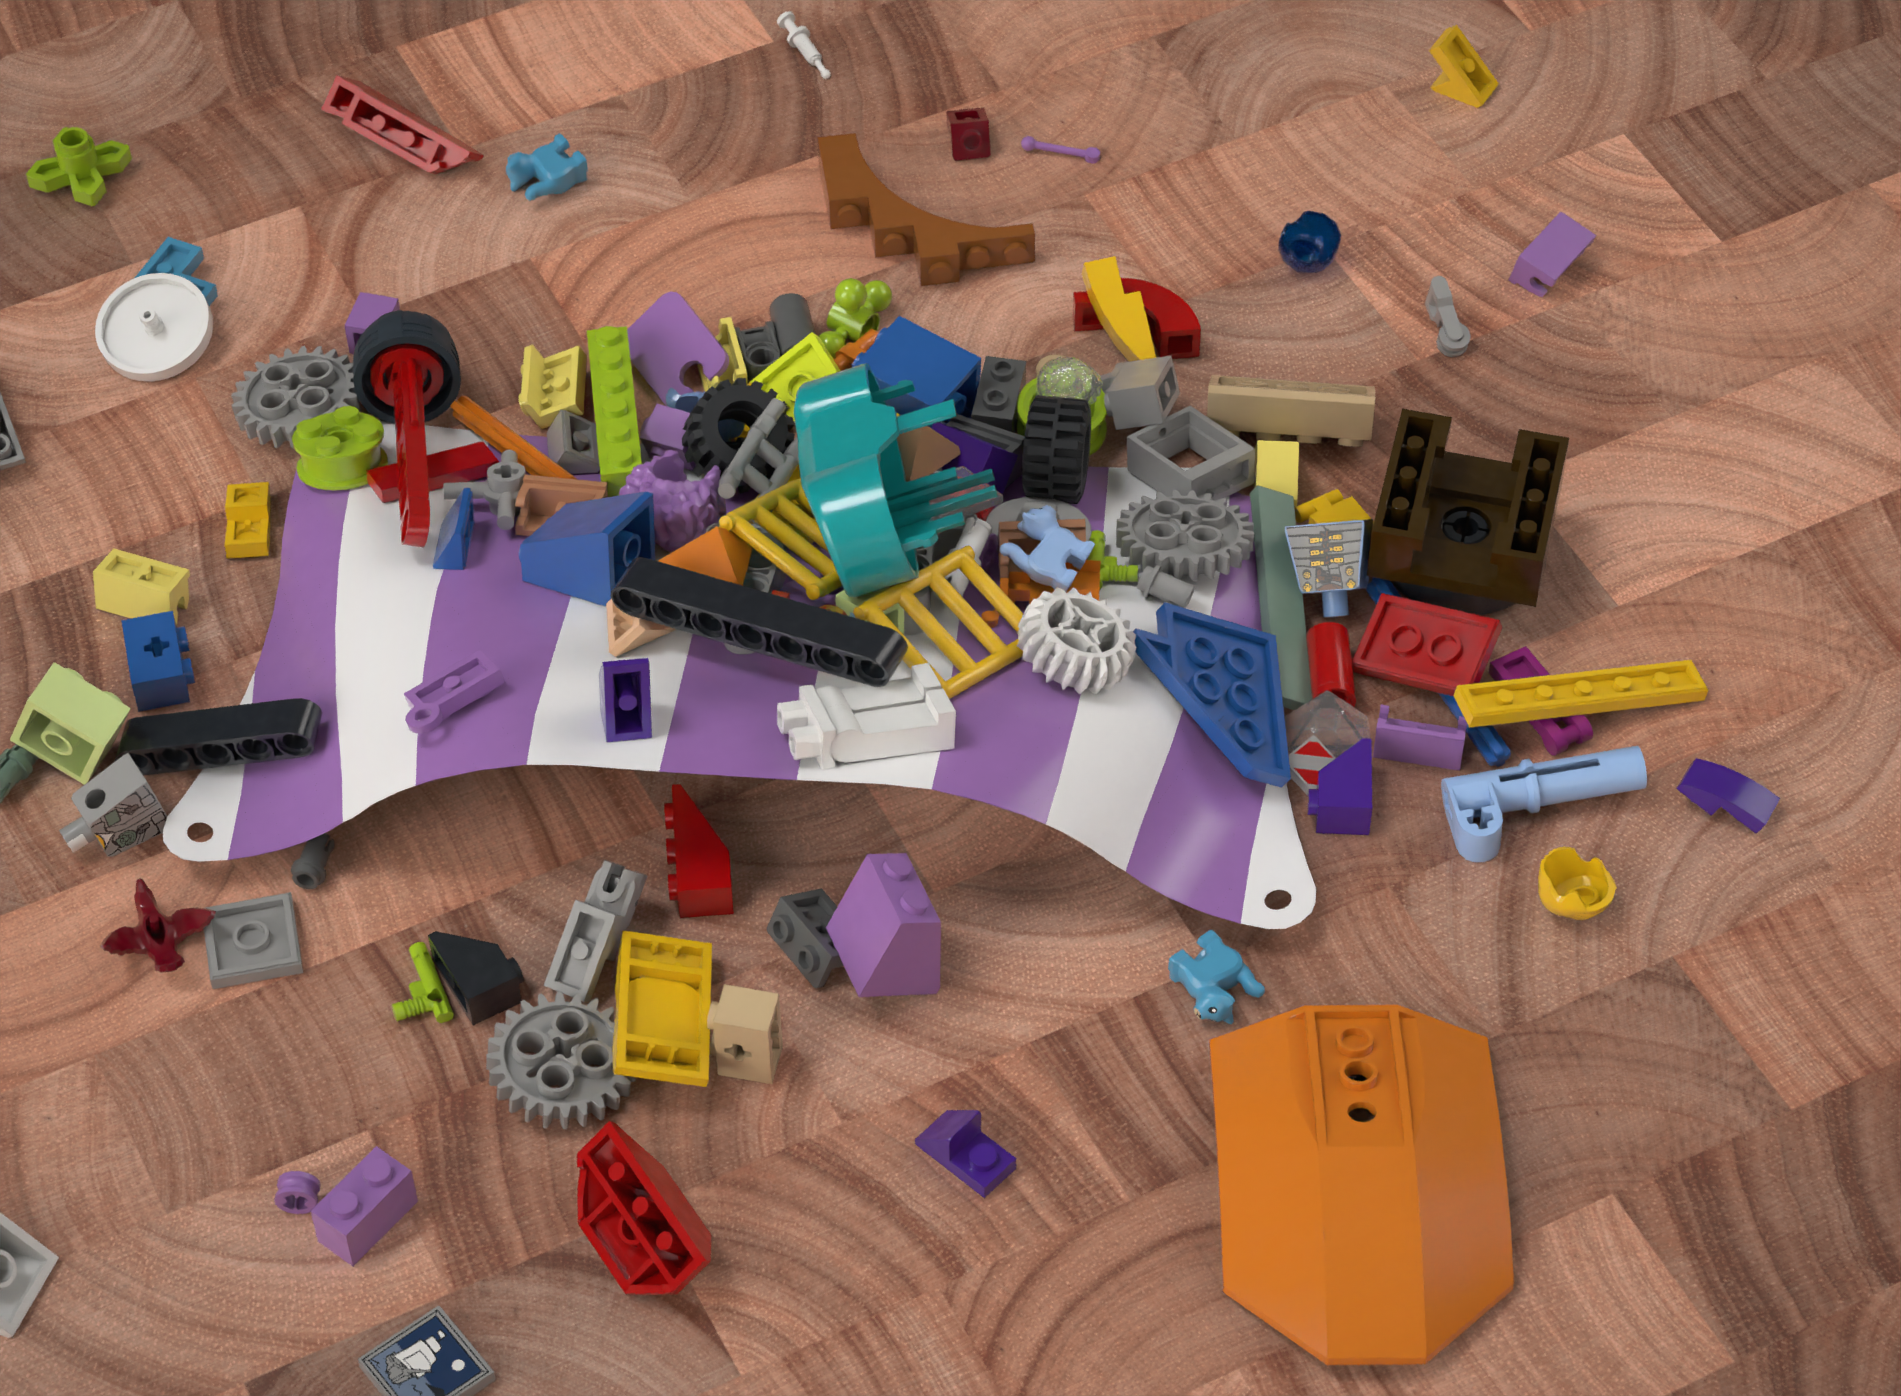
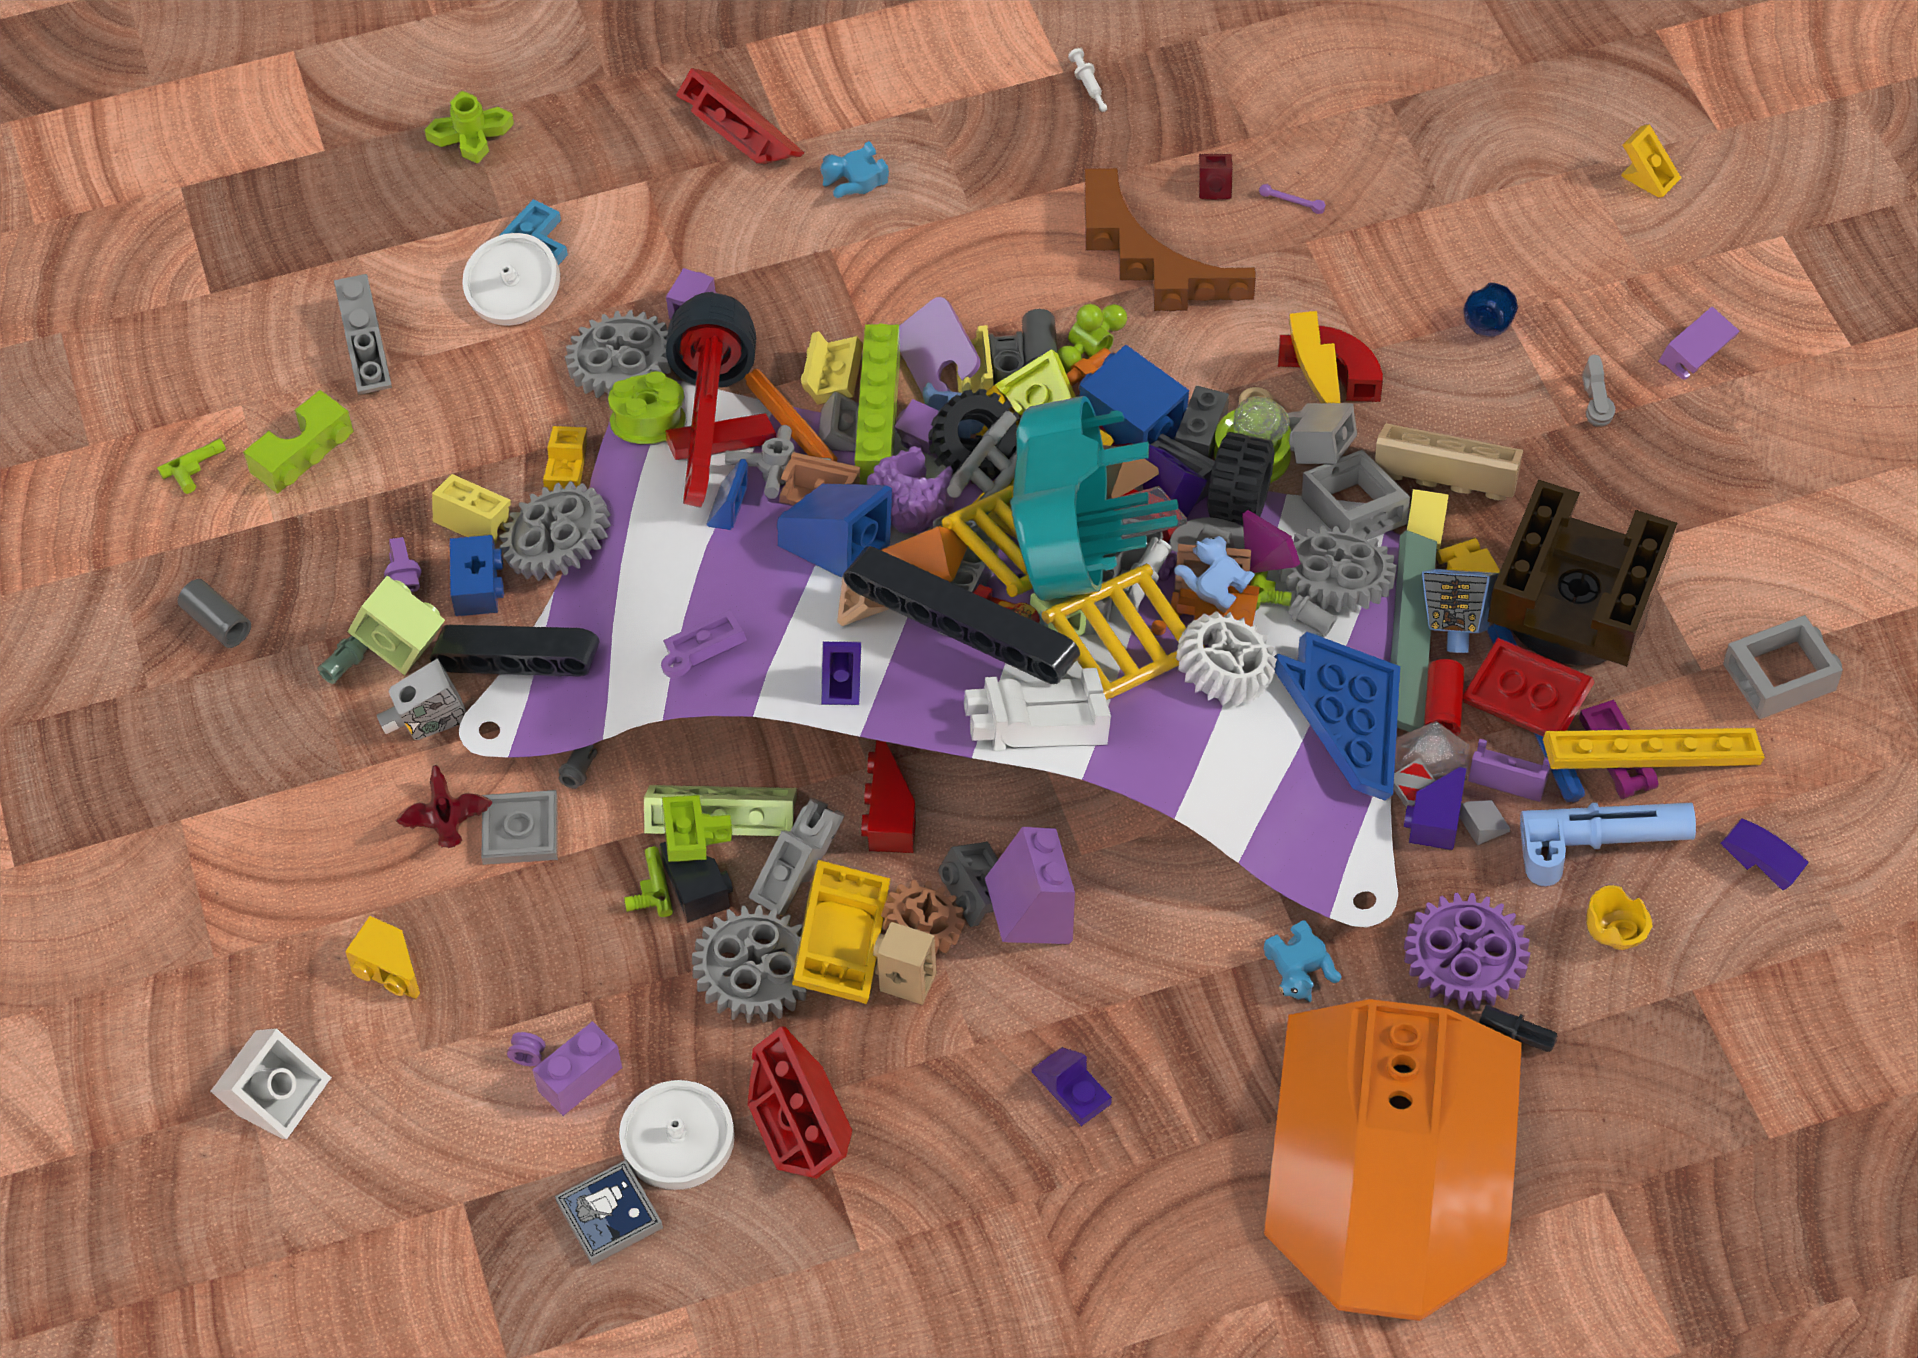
camera: 10 degrees right, 5 degrees up
none -> yellow slope [345,916,420,999]
none -> medium lavender piece [384,537,421,592]
none -> light grey gear [500,482,611,581]
none -> white piece [619,1080,734,1190]
none -> yellowish green fence [644,785,797,836]
none -> lime hinge [662,795,732,862]
none -> nougat gear [881,880,965,955]
none -> magenta slope [1243,510,1301,573]
none -> medium lavender gear [1404,893,1530,1009]
none -> light grey slope [1459,800,1510,845]
none -> black axle [1479,1004,1558,1052]
none -> light grey window [1723,615,1843,719]

